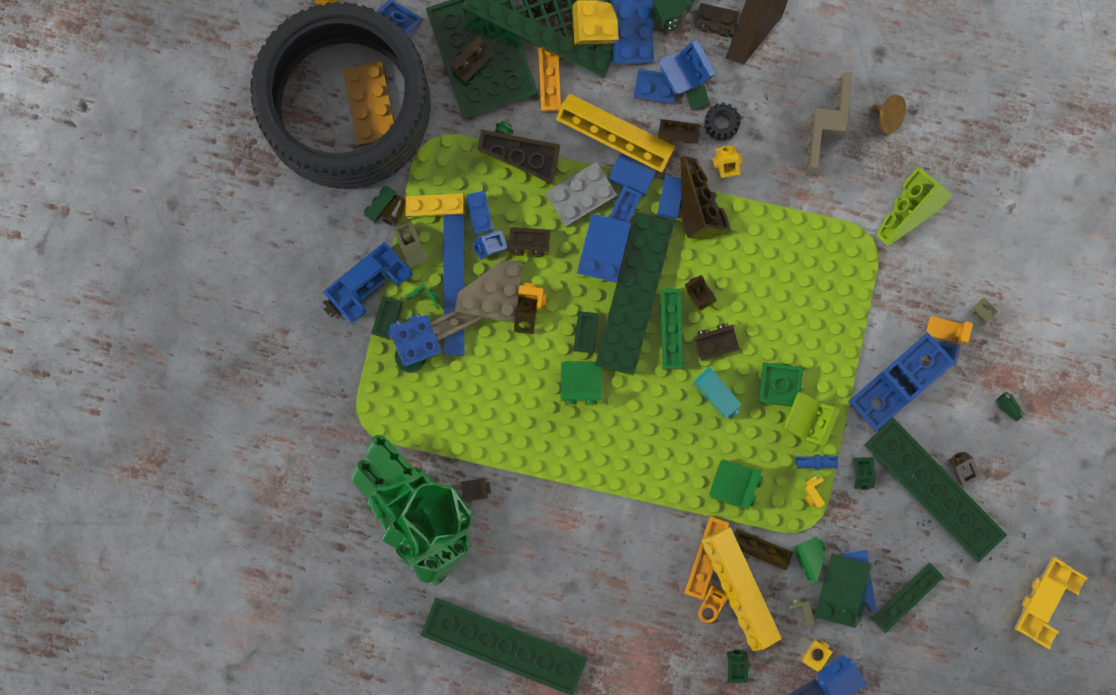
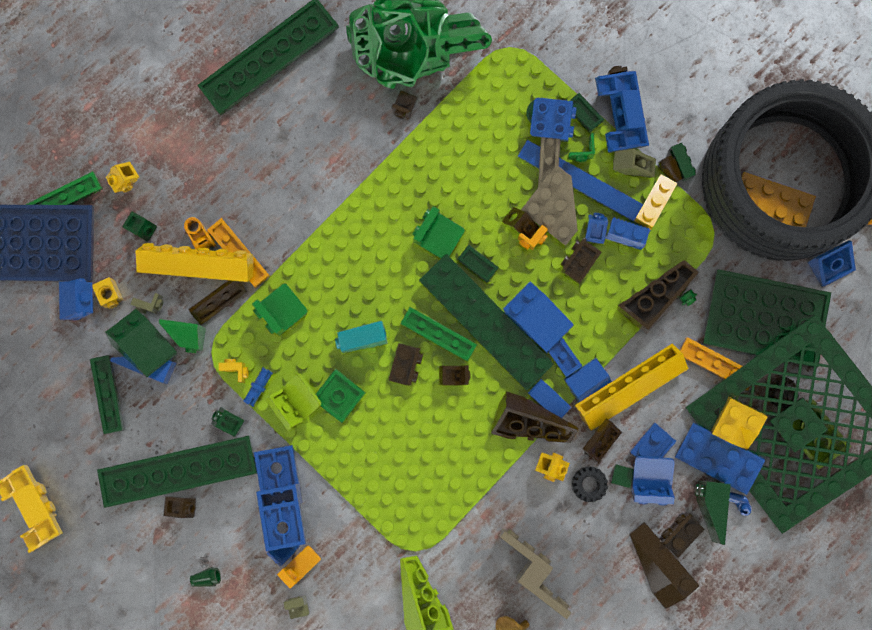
camera: 125 degrees right, 0 degrees up
dark brown bracket [450,36,492,83] -> none
light grey plate [545,162,617,227] -> none

